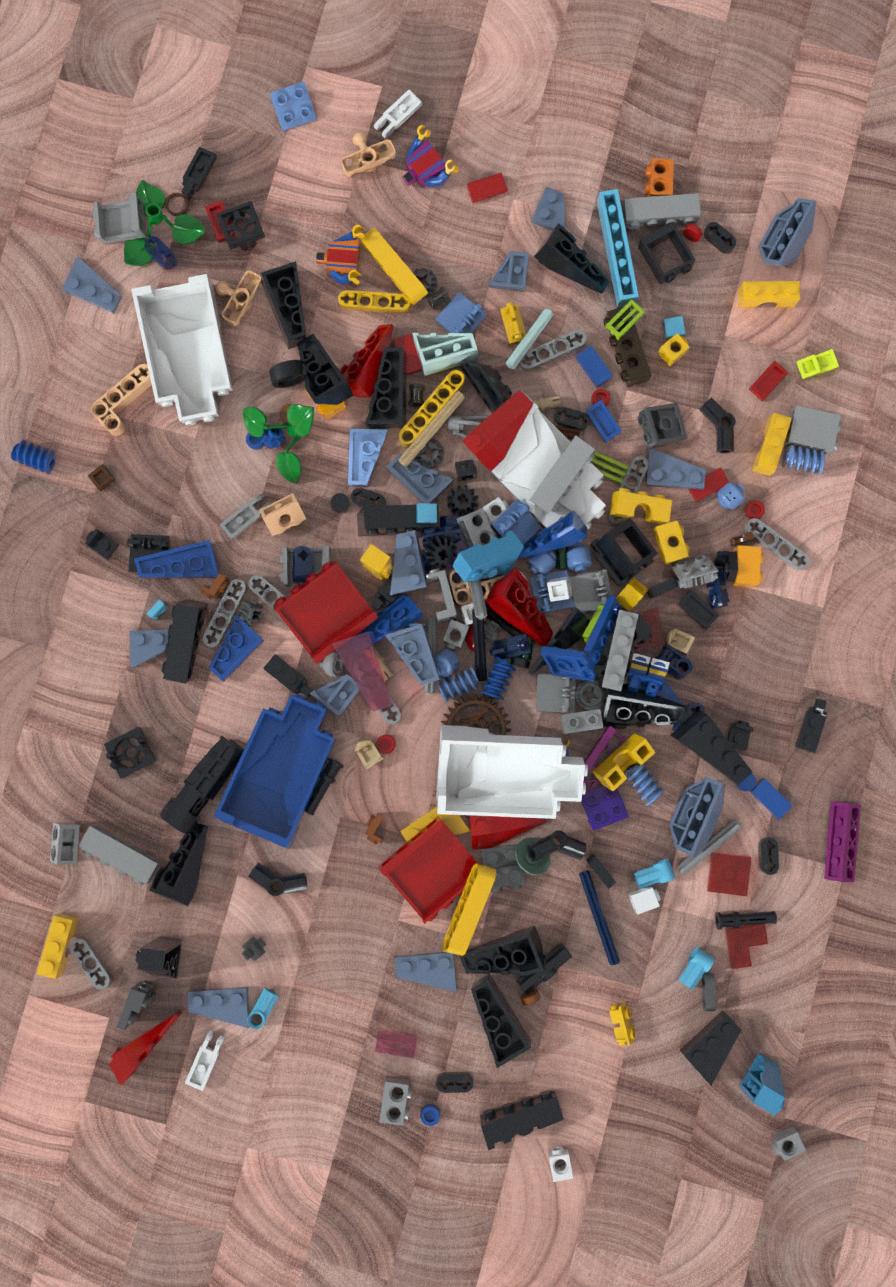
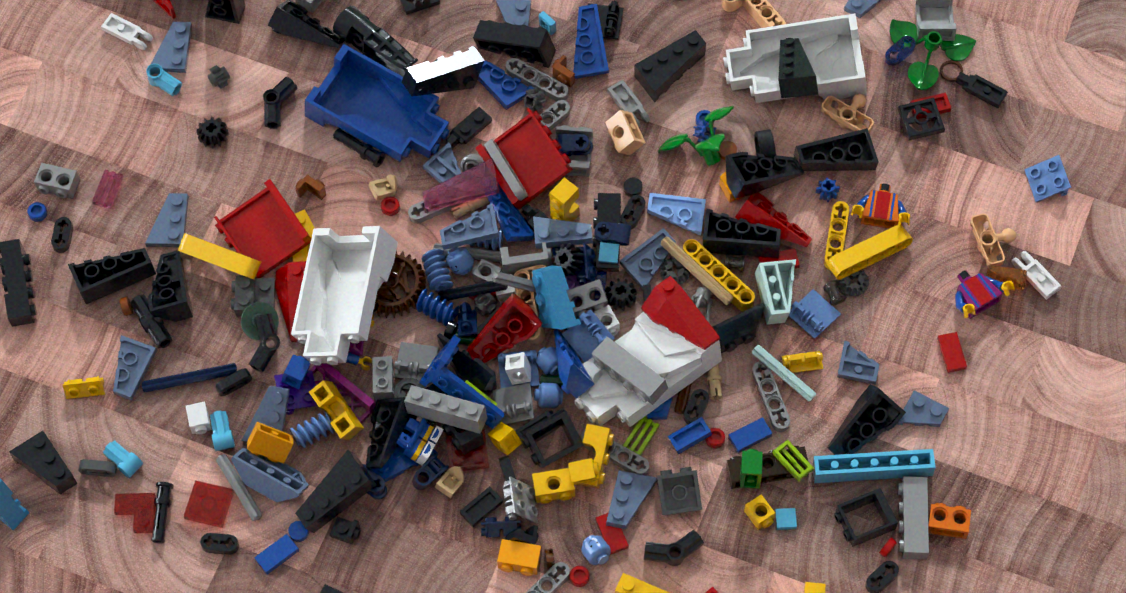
camera: 100 degrees right, 20 degrees down
none -> sand blue wing [113,335,157,400]
none -> black gear [196,116,229,148]
none -> sand blue wing [241,386,290,442]
none -> light orange brick [247,422,293,464]
none -> blue brick [281,354,311,389]
none -> black wedge [402,46,485,97]
none -> light grey beam [484,139,528,201]
none -> yellow brick [568,458,600,485]
none -> dark blue piece [594,222,632,246]
none -> black wedge [634,30,706,103]
none -> green brick [740,449,763,489]
none -> black wedge [778,38,819,98]
none -> blue gear [816,177,840,202]
none -> clear orange slope [986,265,1027,291]

